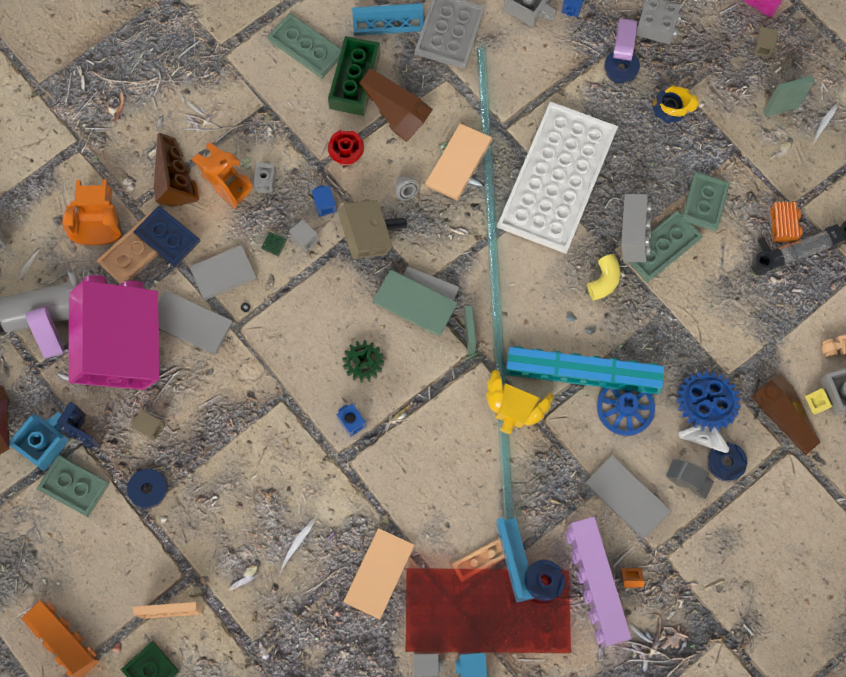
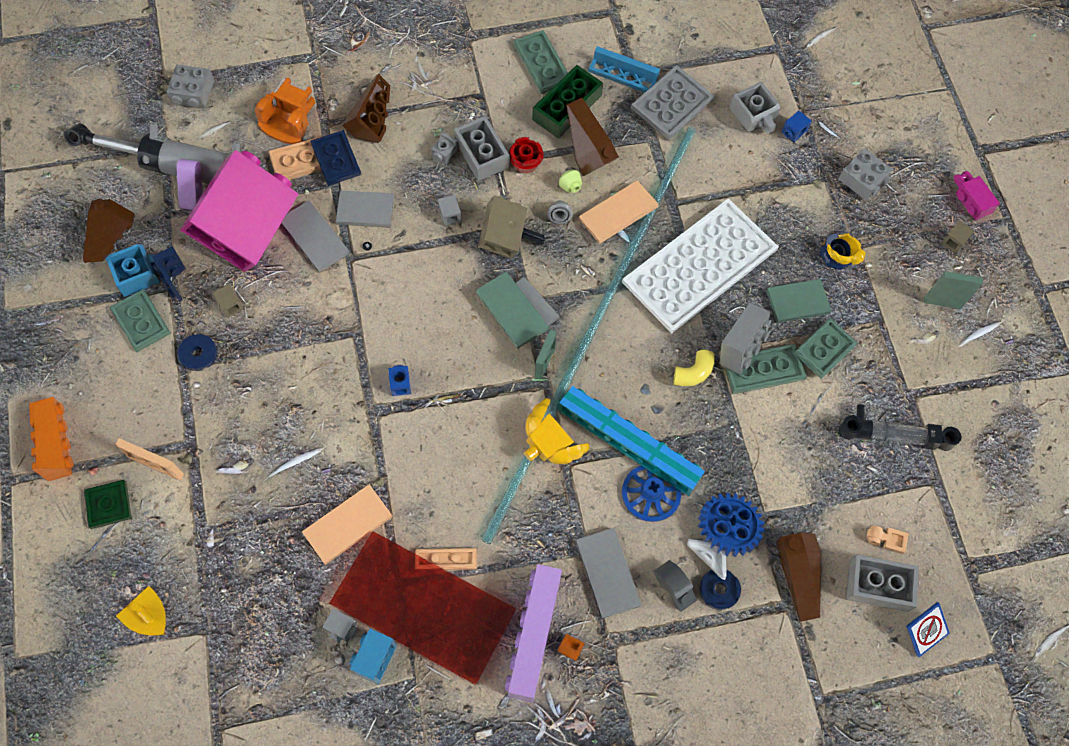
camera: 25 degrees right, 5 degrees down
orange piece [191,142,252,209] -> none
clear green tile [261,232,287,257] -> none
blue brick [312,185,337,217] -> none
dark green gear [342,340,384,383] -> none
dark azure fence [496,517,534,603] -> none
dark blue tile [524,559,565,602] -> none
dark blue tile [604,51,640,84] -> none
lavender beam [613,18,637,61] -> none
orange brick [770,202,802,243] -> none
light yellow plate [805,388,833,415] -> none
none -> light grey brick [454,116,510,181]
none -> yellowish green cone [559,170,582,193]
none -> sand green tile [767,279,831,323]

